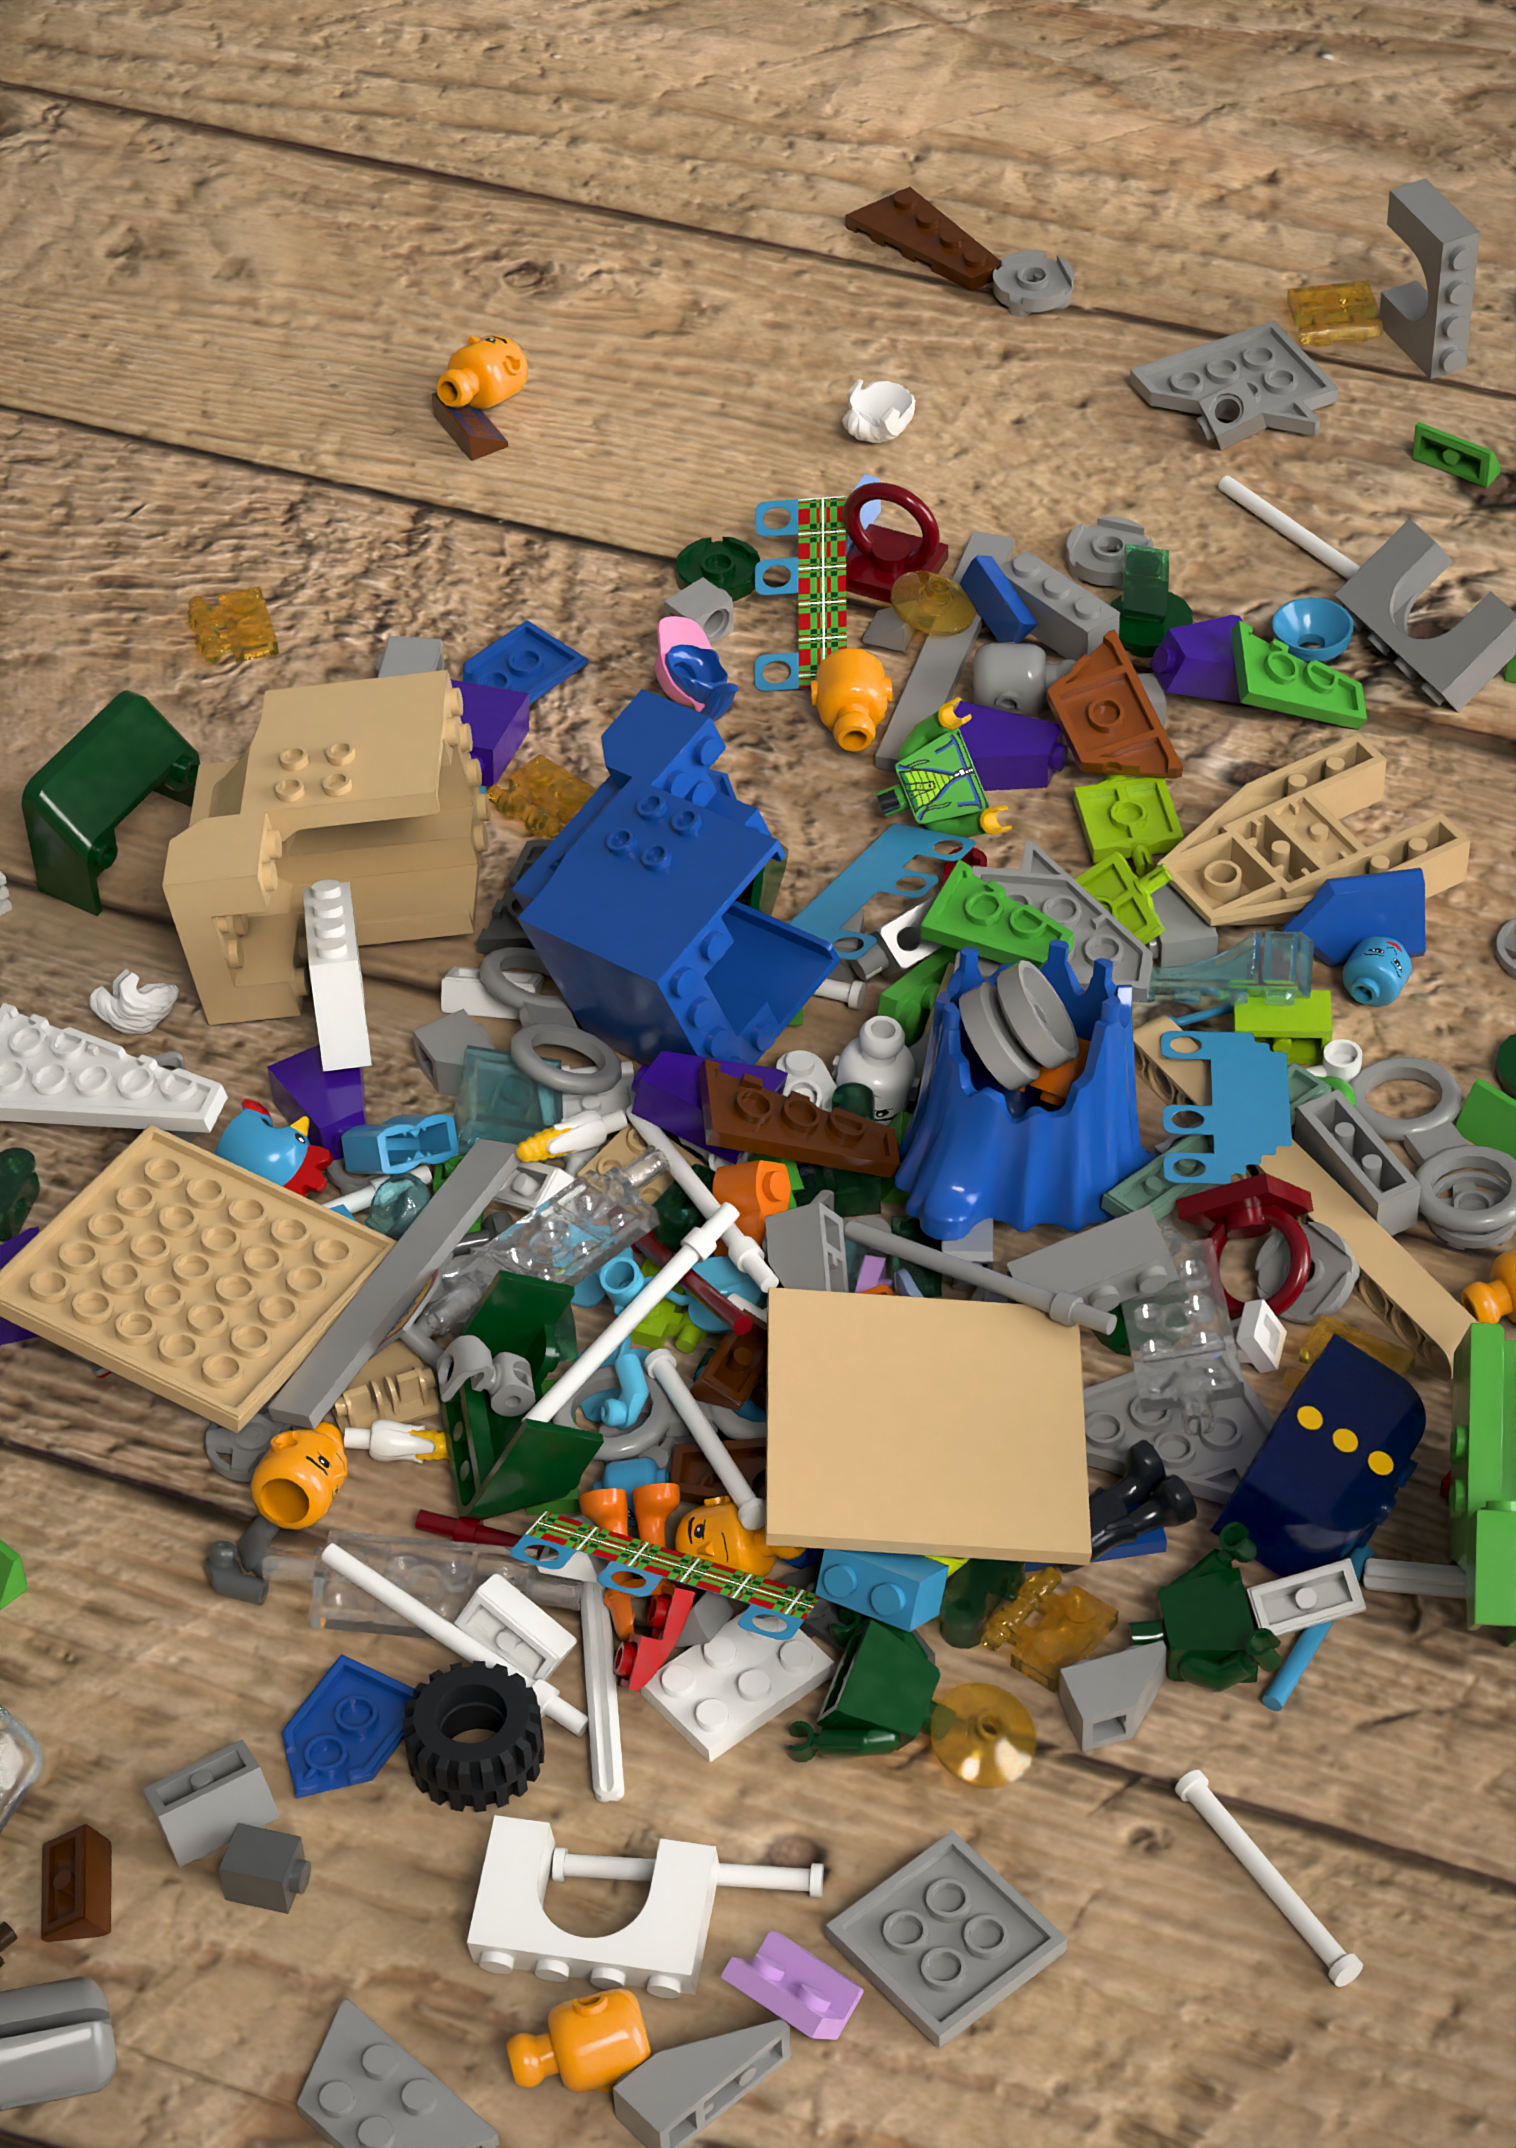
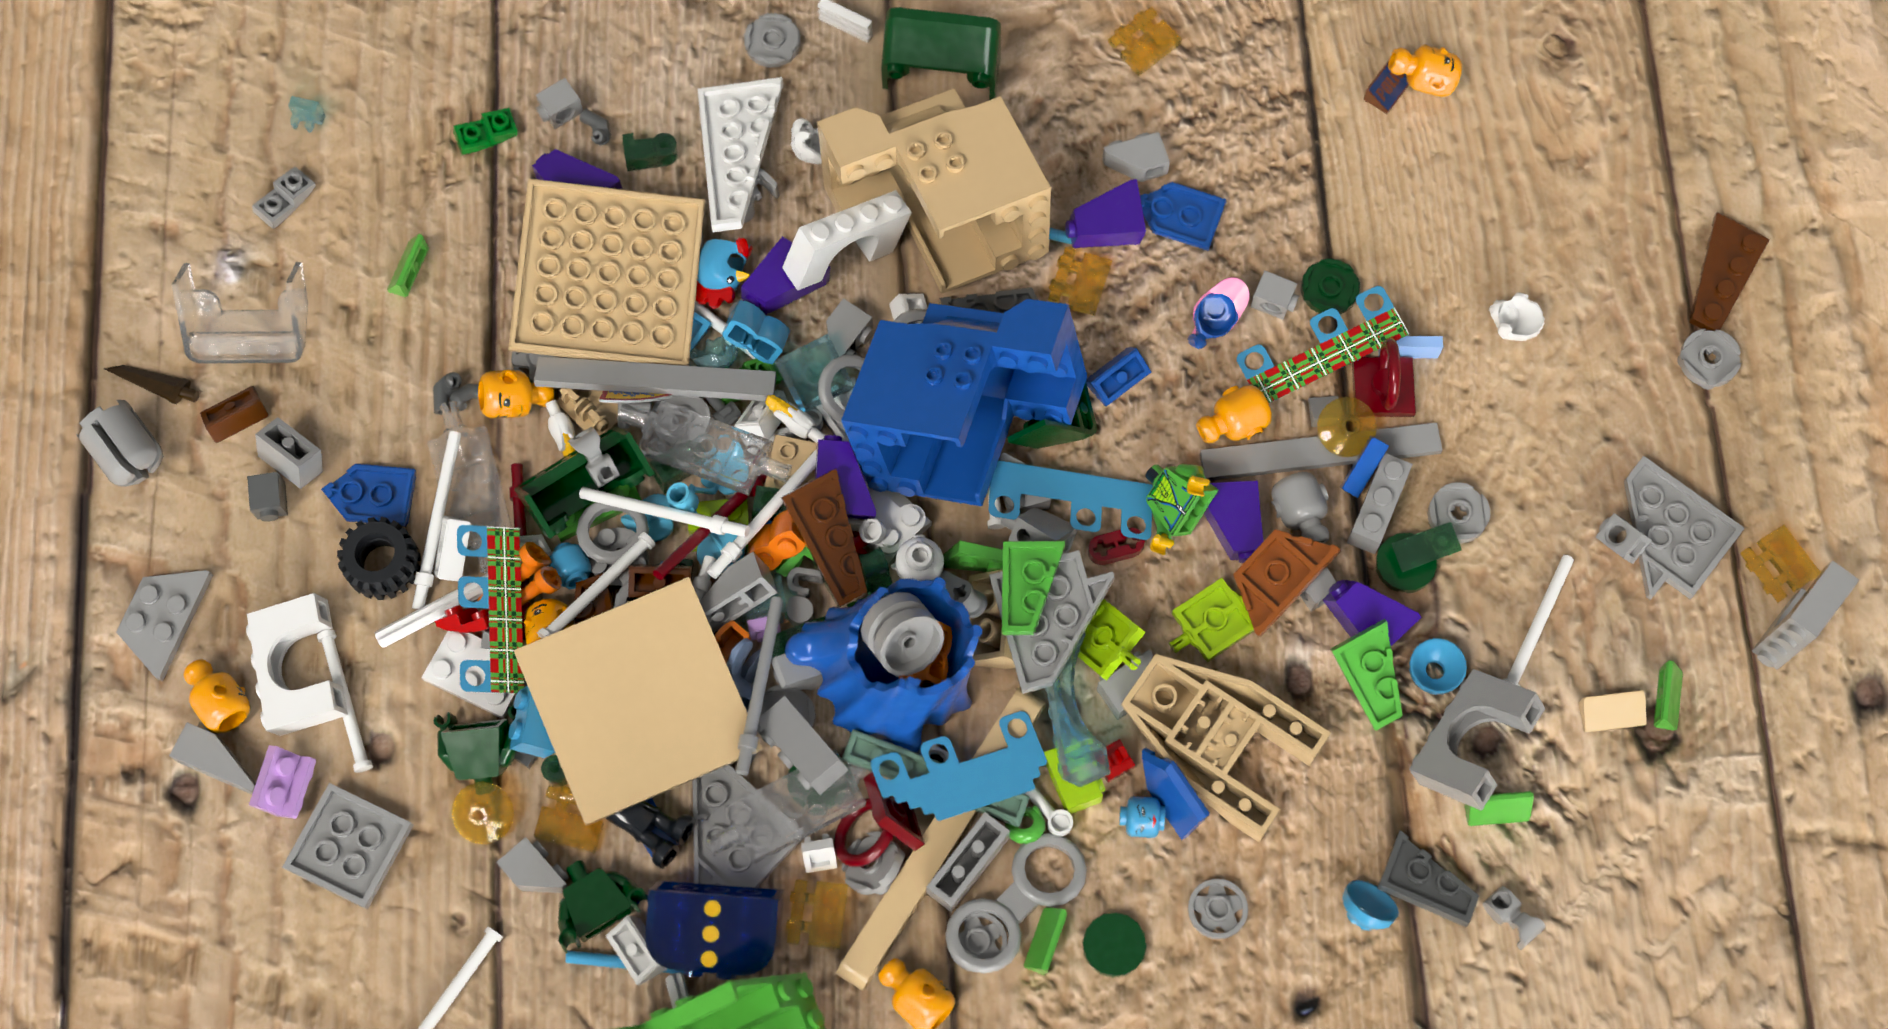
camera: 65 degrees right, 25 degrees up
medium azure arm [601,1354,649,1430] -> none
none -> slope [1578,690,1647,733]

